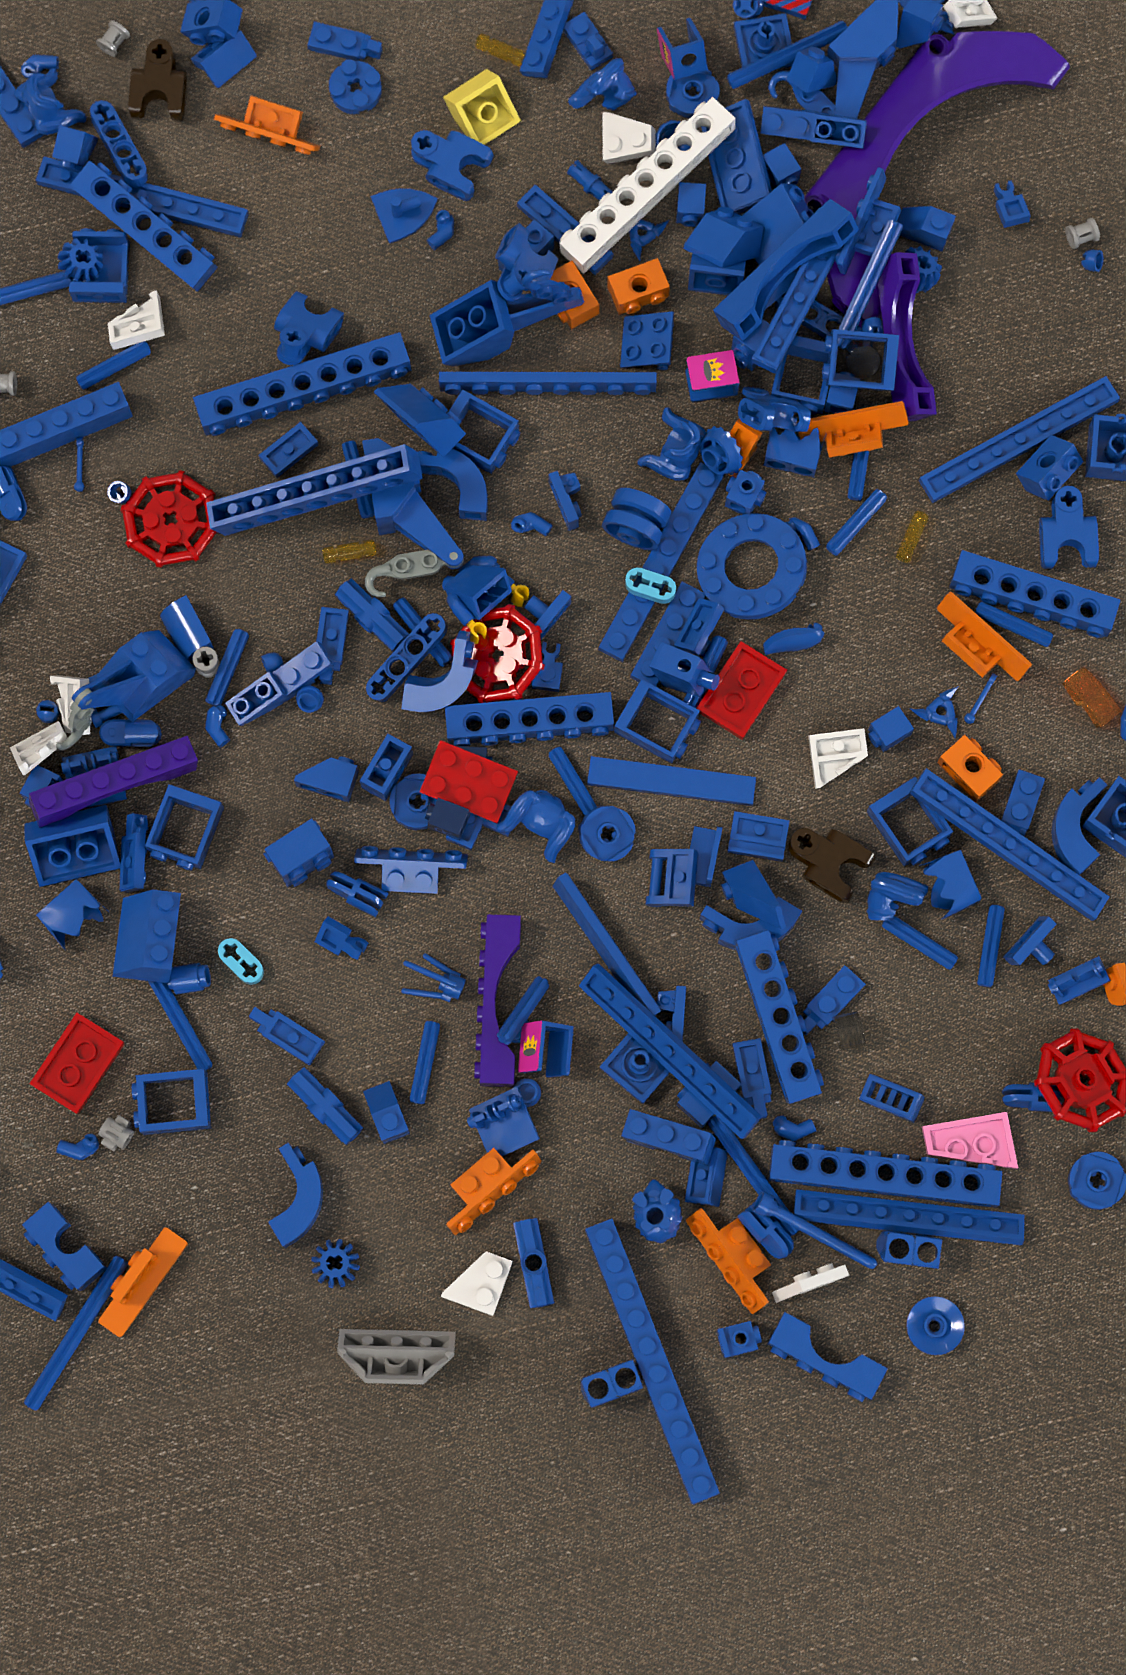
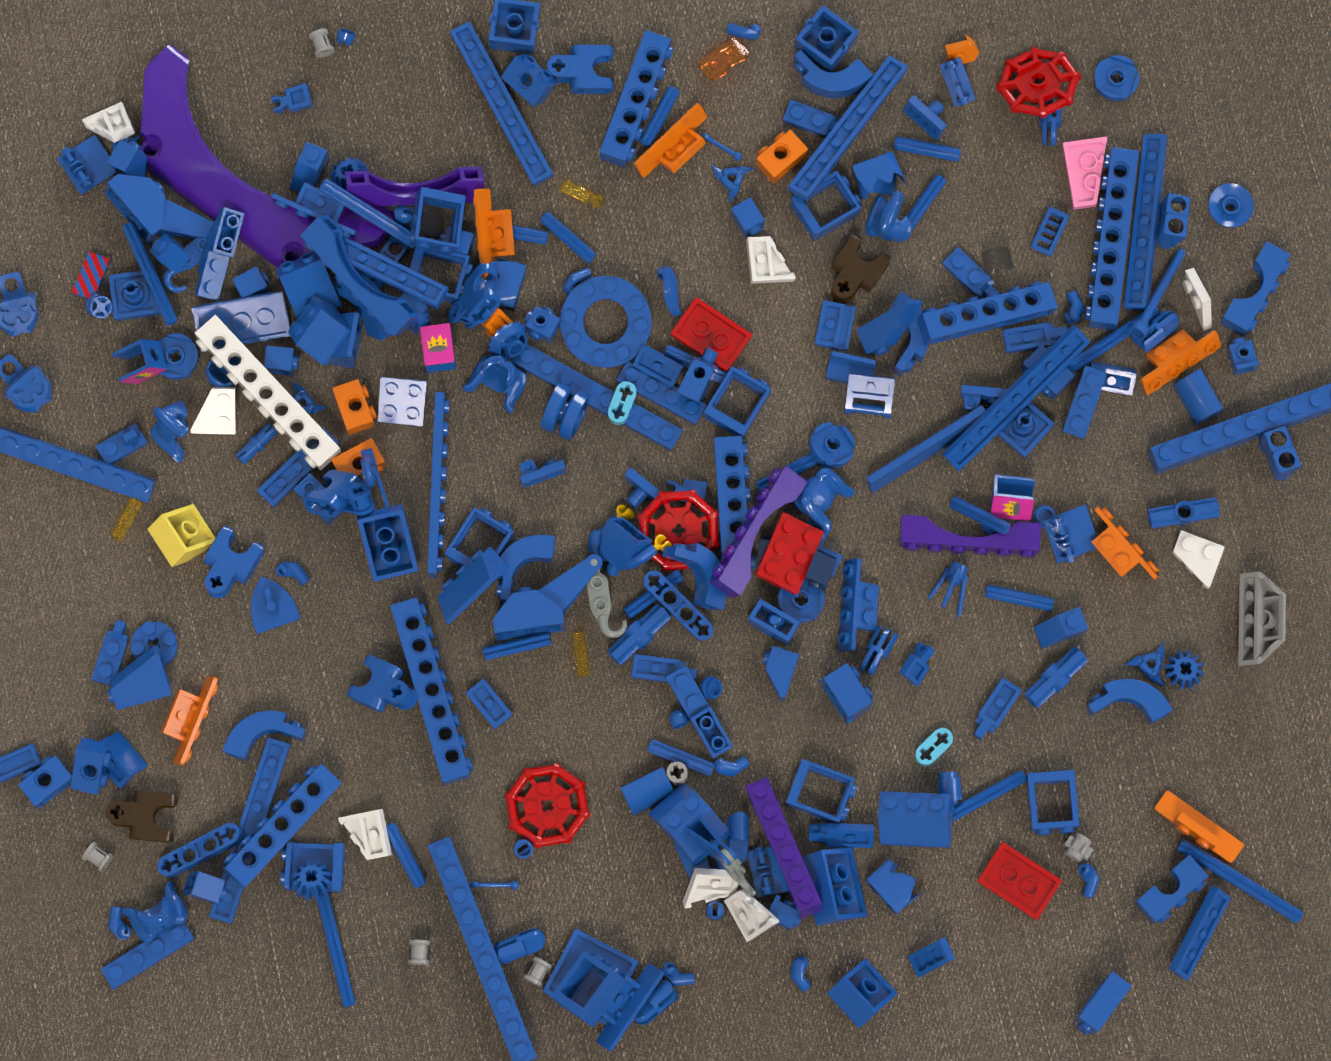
camera: 90 degrees left, 0 degrees up
blue brick [206,444,423,536] -> none
blue arm [511,512,553,537] -> none
blue tile [587,756,756,806] -> none
blue animal [632,1179,682,1244] -> none
none -> blue slope [107,645,172,710]
none -> blue arch [223,711,307,762]
none -> dark purple arch [709,466,807,598]
none -> blue piece [1124,641,1165,686]
none -> blue brick [1174,369,1223,426]

